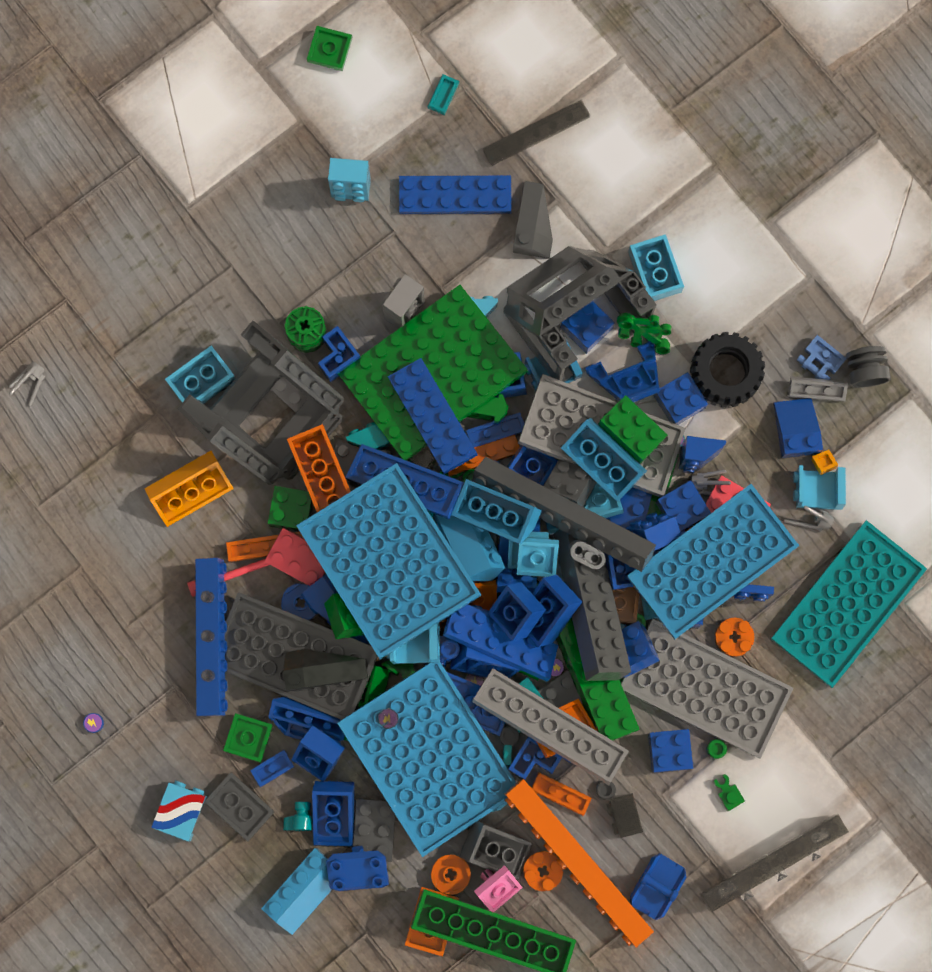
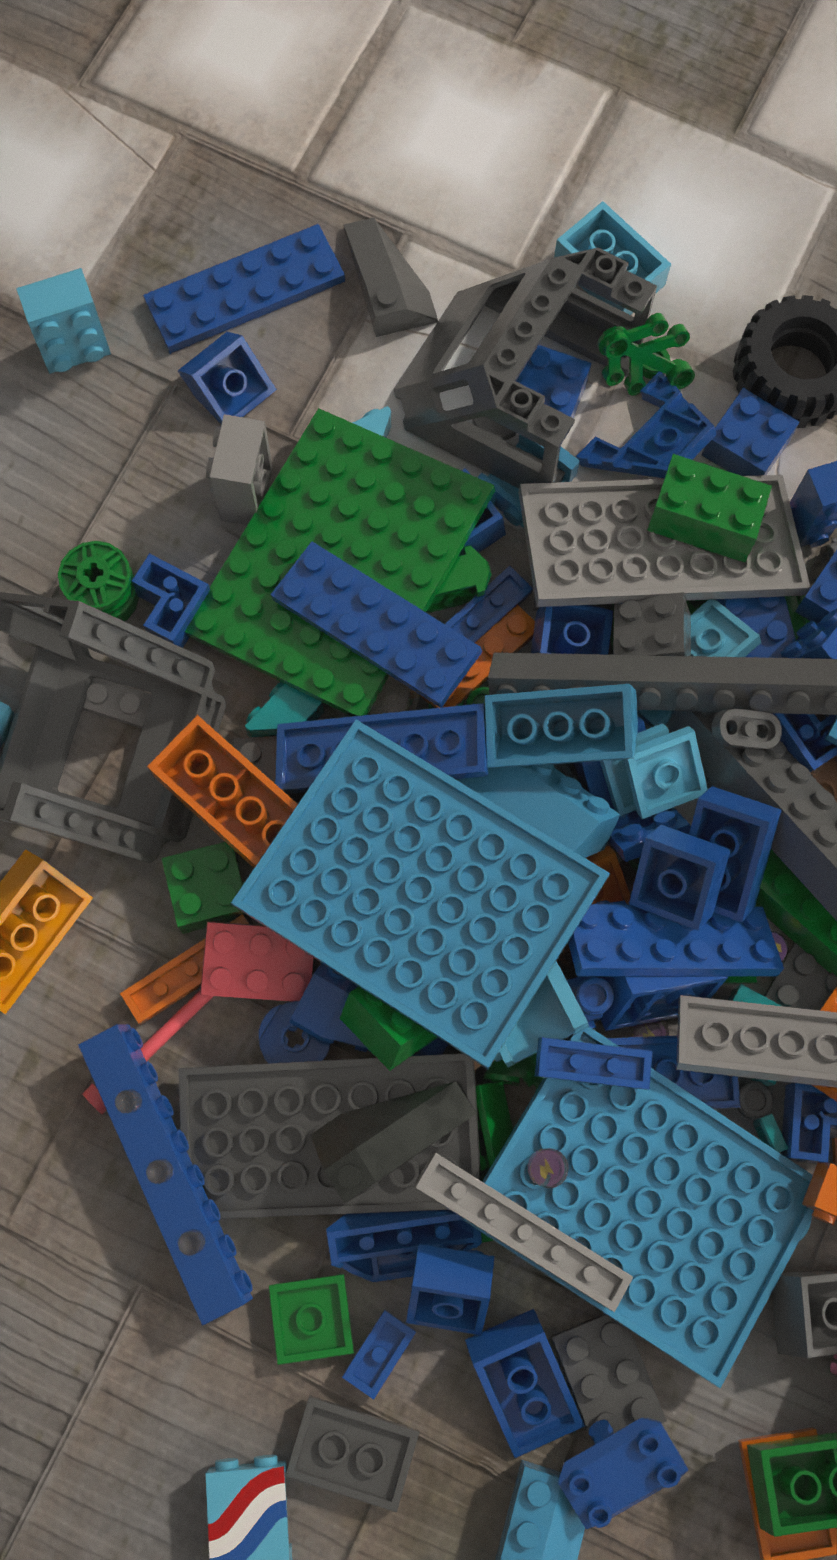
camera: 25 degrees left, 5 degrees down
medium lavender tile [83,713,104,733] -> none
teal piece [283,802,312,831] -> none
teal tile [428,74,459,116] -> none
orange plate [431,854,471,895] -> none
clear smoke tile [483,100,590,166] -> none
dark azure slope [561,418,647,502] -> none
none -> blue slope [178,332,277,425]
none -> light grey plate [413,1152,633,1312]
none -> blue plate [535,1037,653,1090]

